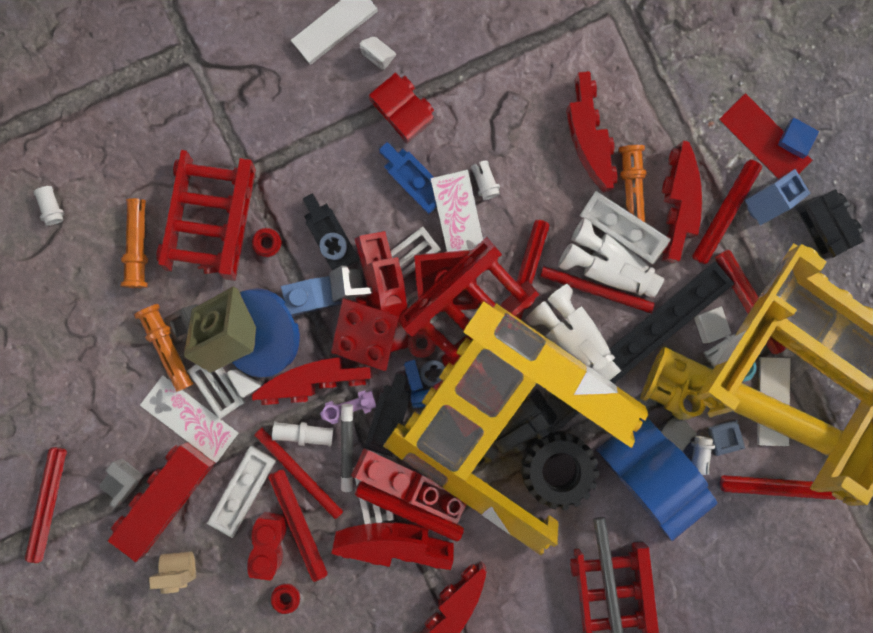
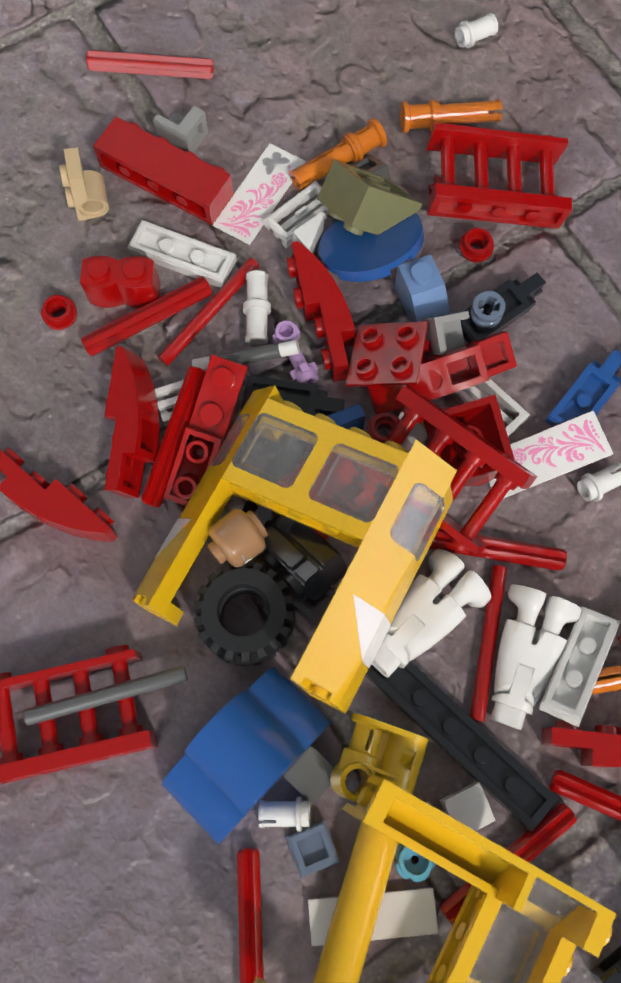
camera: 85 degrees right, 15 degrees down
none -> medium nougat head [207,509,268,568]

